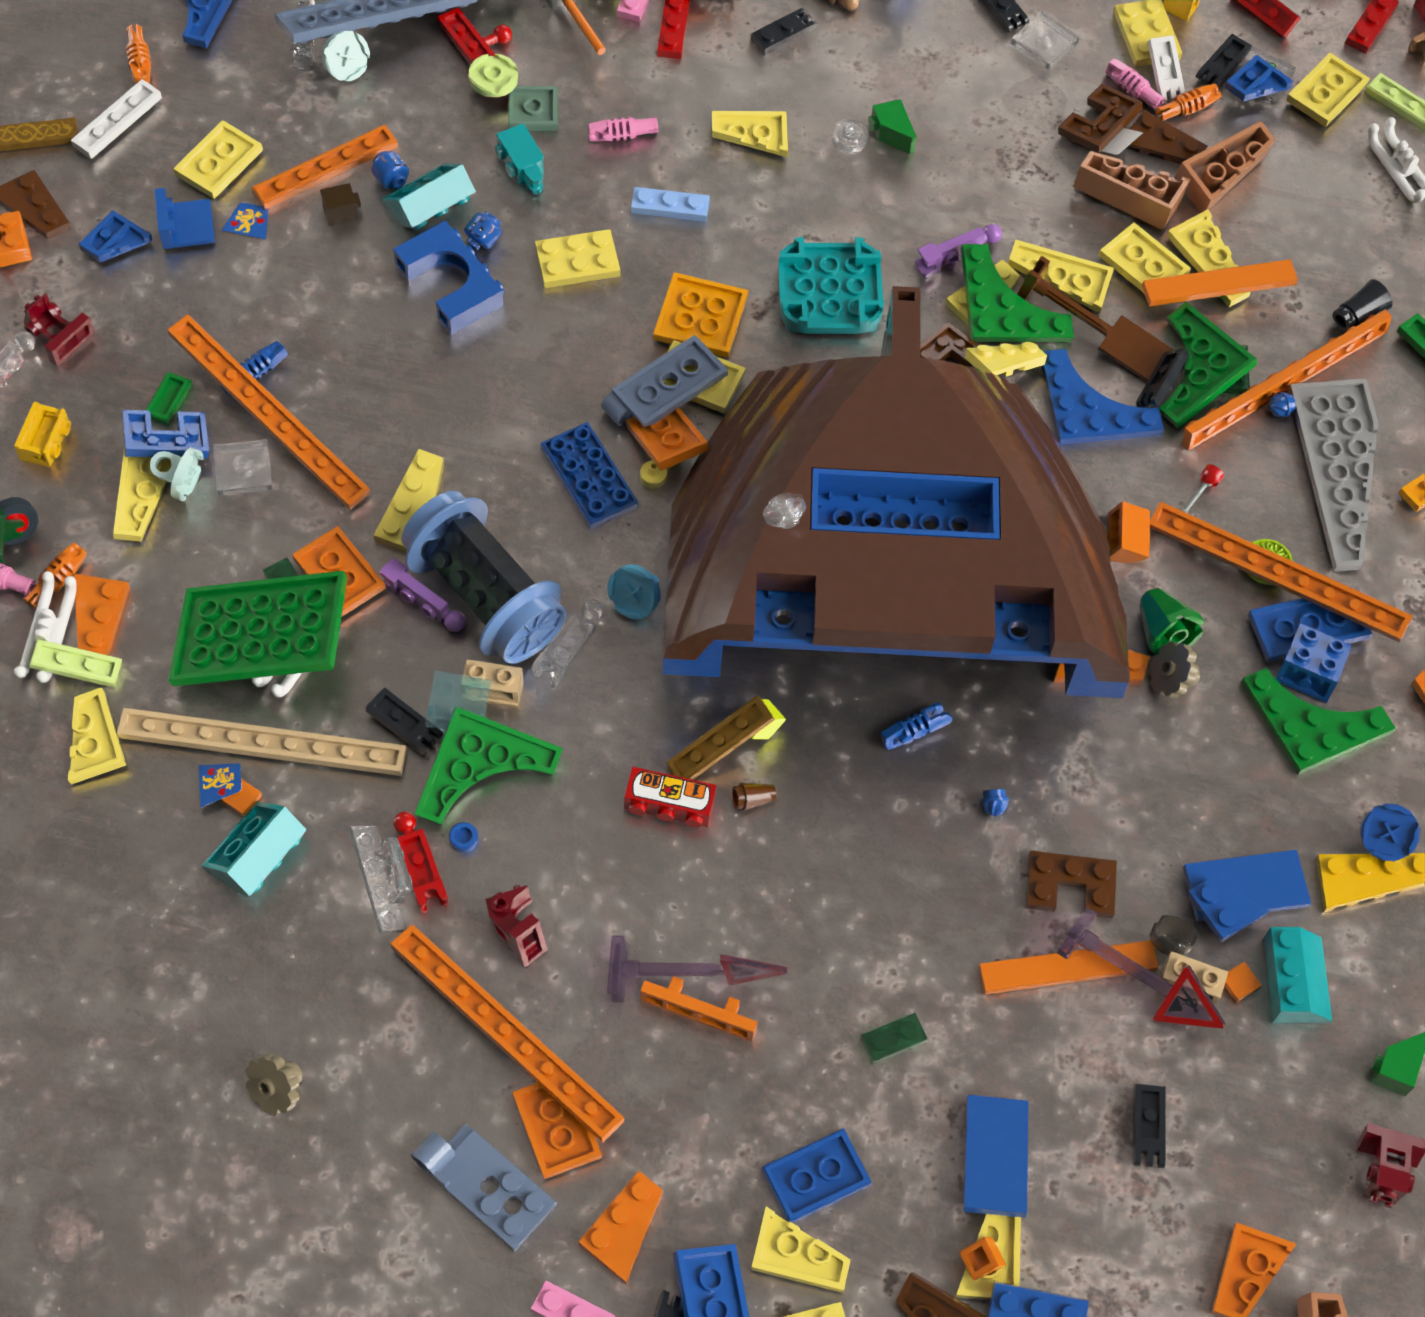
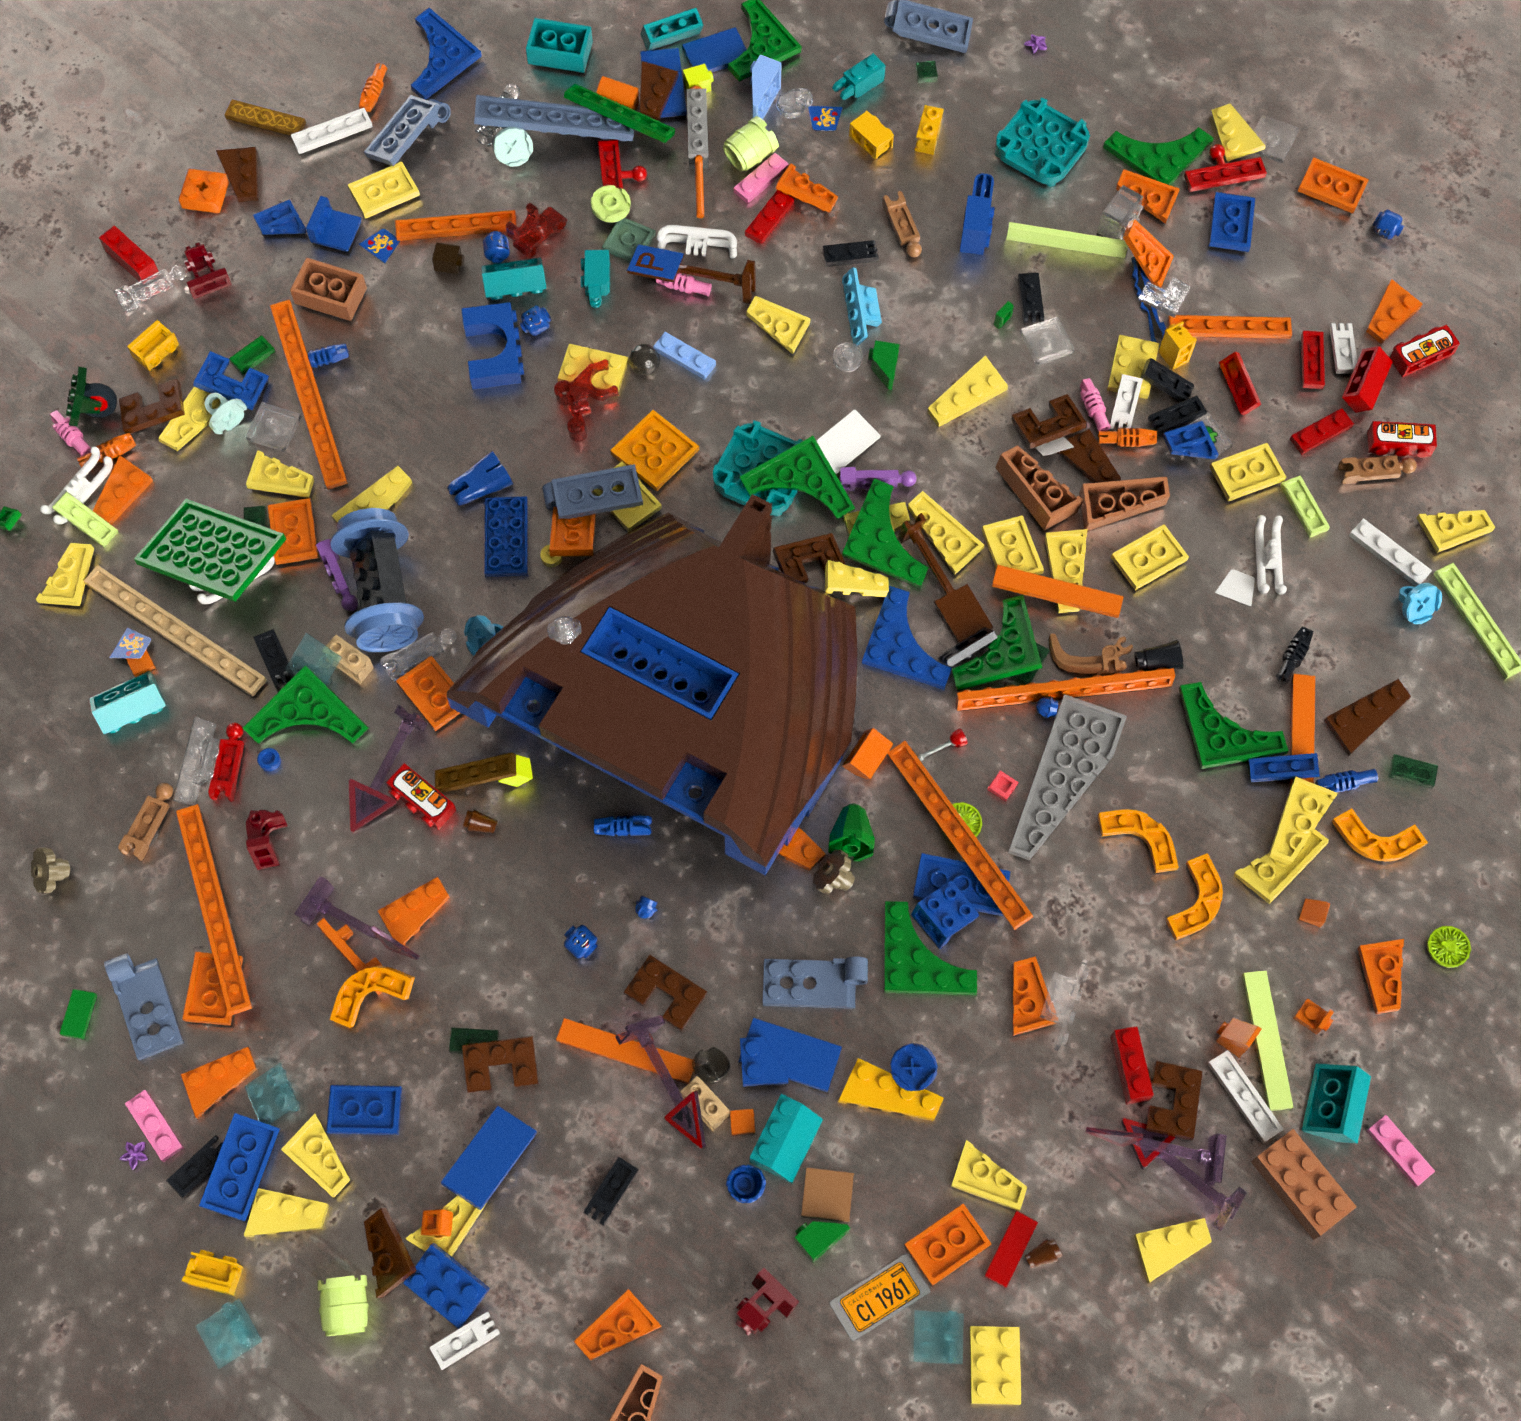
camera: 30 degrees right, 5 degrees up
none -> green tile [59,989,97,1040]
none -> medium nougat plate [118,782,173,861]
none -> reddish brown plate [119,379,185,434]
none -> clear light blue hinge [244,1063,300,1124]
none -> light yellow wing [246,450,314,498]
none -> nougat brick [290,257,367,321]
none -> light orange plate [330,966,415,1028]
none -> clear purple piece [349,705,427,832]
none -> sand blue hinge [364,95,451,166]
none -> orange wing [378,877,450,951]
none -> orange plate [396,656,461,732]
none -> blue piece [447,451,513,506]
none -> reddish brown plate [462,1036,539,1093]
none -> clear red piece [505,203,567,259]
none -> clear red piece [554,359,619,442]
none -> blue head [564,925,598,959]
none -> piece [627,244,756,304]
none -> clear smoke hair [628,344,660,375]
none -> white piece [657,225,737,259]
none -> blue hair [726,1165,766,1203]
none -> green plate [739,436,855,520]
none -> sand blue hinge [763,957,868,1009]
none -> medium nougat tile [801,1168,854,1223]
none -> white sticker [816,410,881,474]
none -> medium azure bracket [842,267,882,346]
none -> light yellow wing [927,355,1008,427]
none -> coral tile [987,770,1019,802]
none -> green tile [994,301,1014,329]
none -> medium nougat piece [1049,634,1133,676]
none -> light yellow plate [1111,524,1189,590]
none -> black hinge [1140,358,1194,402]
none -> white sticker [1215,570,1255,607]

